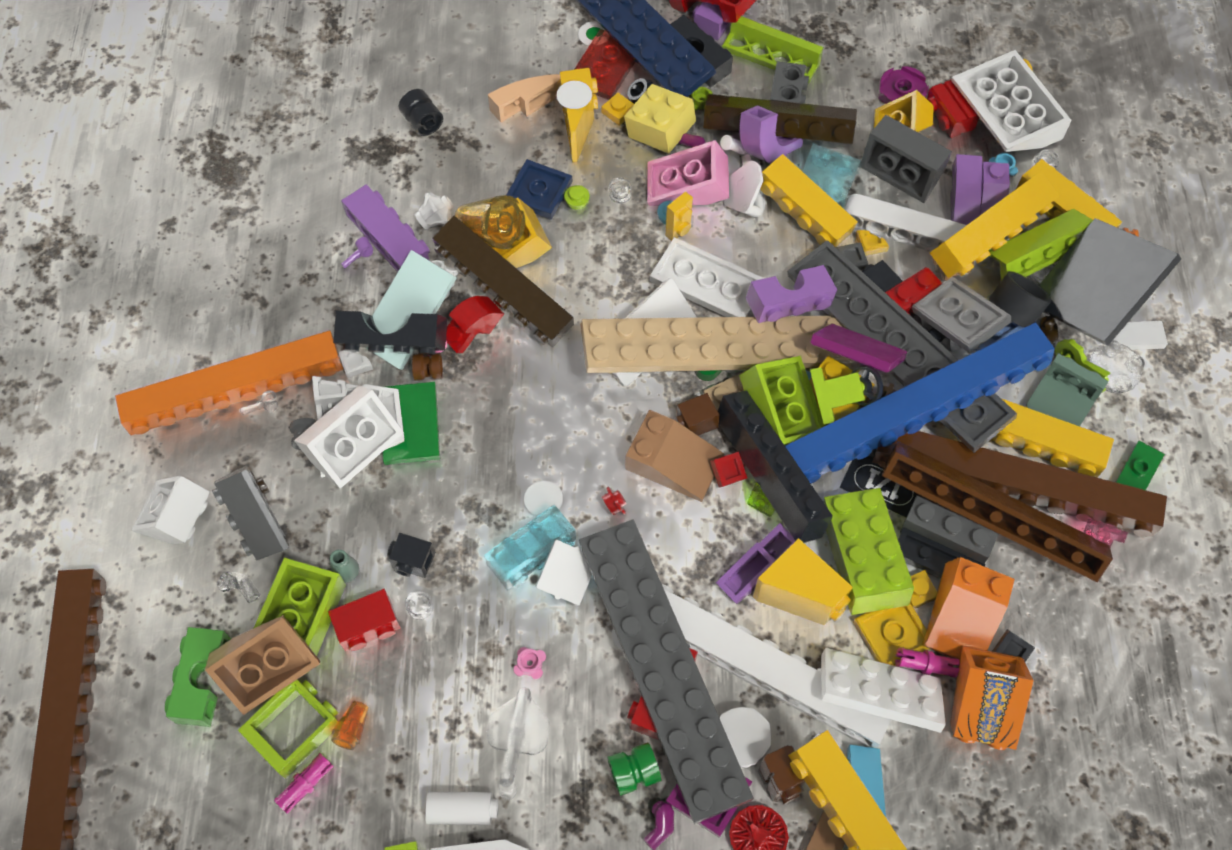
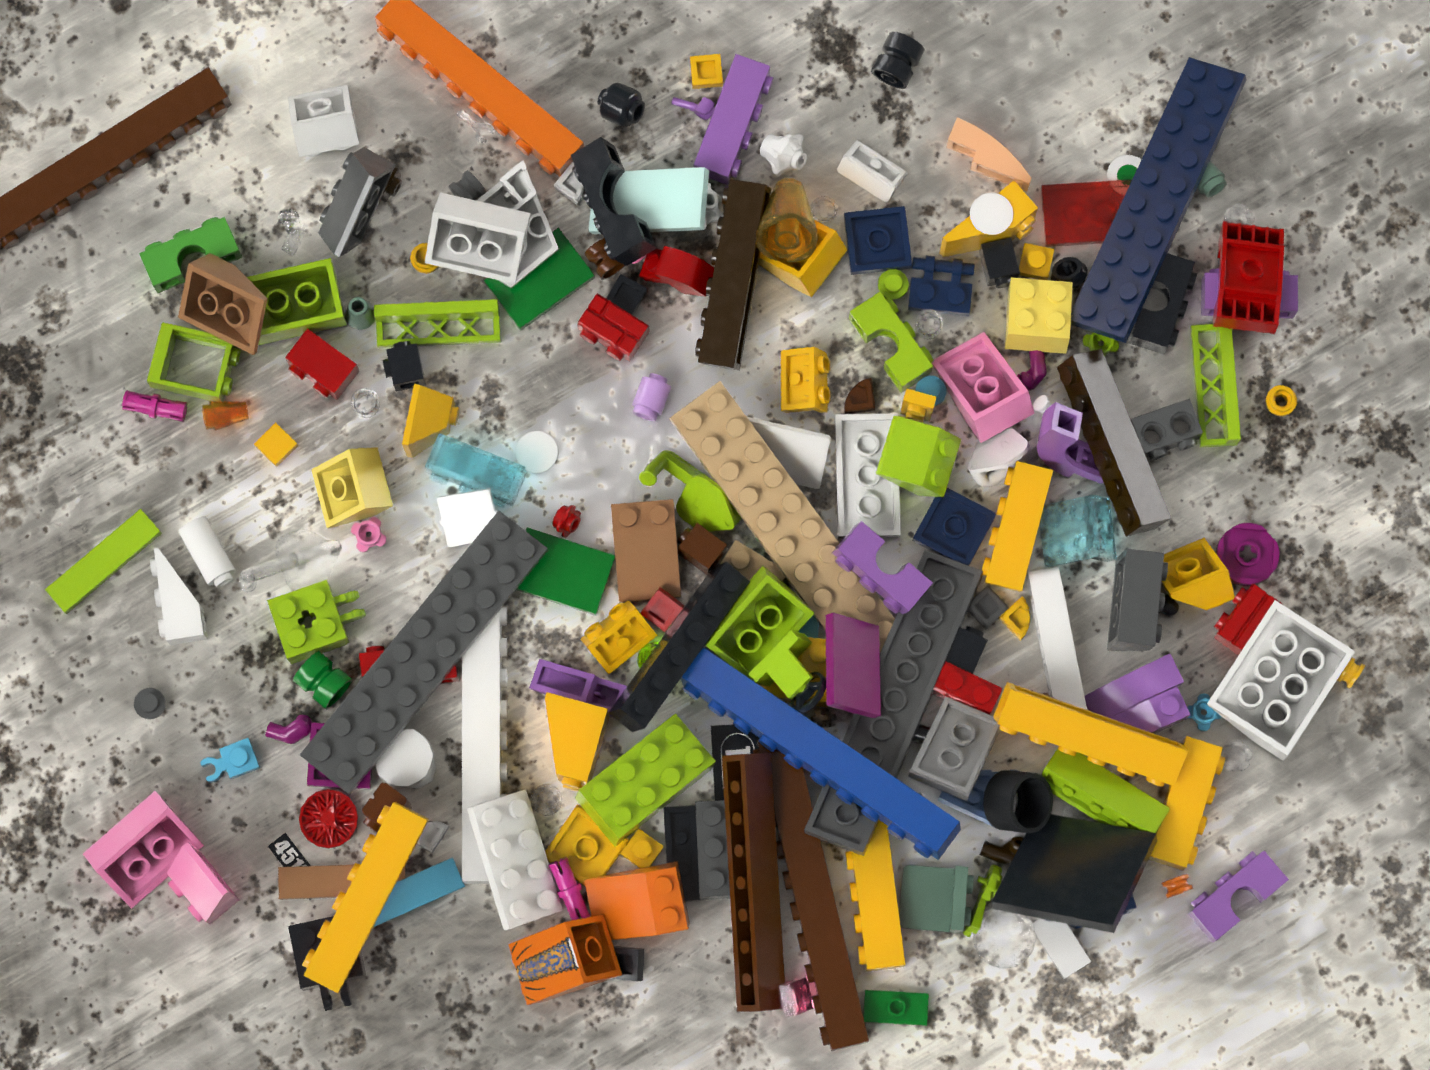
camera: 60 degrees right, 15 degrees up
none -> yellow tile [254,422,299,467]
none -> lime hinge [267,579,366,664]
none -> light yellow slope [311,447,393,528]
none -> lime fence [374,299,501,348]
none -> yellow slope [402,384,459,458]
none -> yellow plate [410,243,439,274]
none -> green tile [517,527,615,616]
none -> clear plate [531,784,563,816]
none -> red brick [577,293,650,362]
none -> yellow bracket [580,601,658,674]
none -> black head [597,82,645,127]
none -> black plate [606,274,648,316]
none -> lavender brick [632,373,671,422]
none -> lime piece [639,450,742,531]
none -> yellow plate [690,54,723,89]
none -> yellow bracket [781,347,831,413]
none -> white slope [837,140,908,203]
none -> reddish brown tile [844,378,875,414]
none -> lime arch [849,292,934,393]
none -> lime slope [876,416,961,497]
none -> dark blue plate [908,255,975,316]
none -> dark blue plate [912,488,996,566]
none -> black brick [979,238,1020,288]
none -> medium lavender arch [1188,851,1289,943]
none -> yellow plate [1265,385,1297,416]

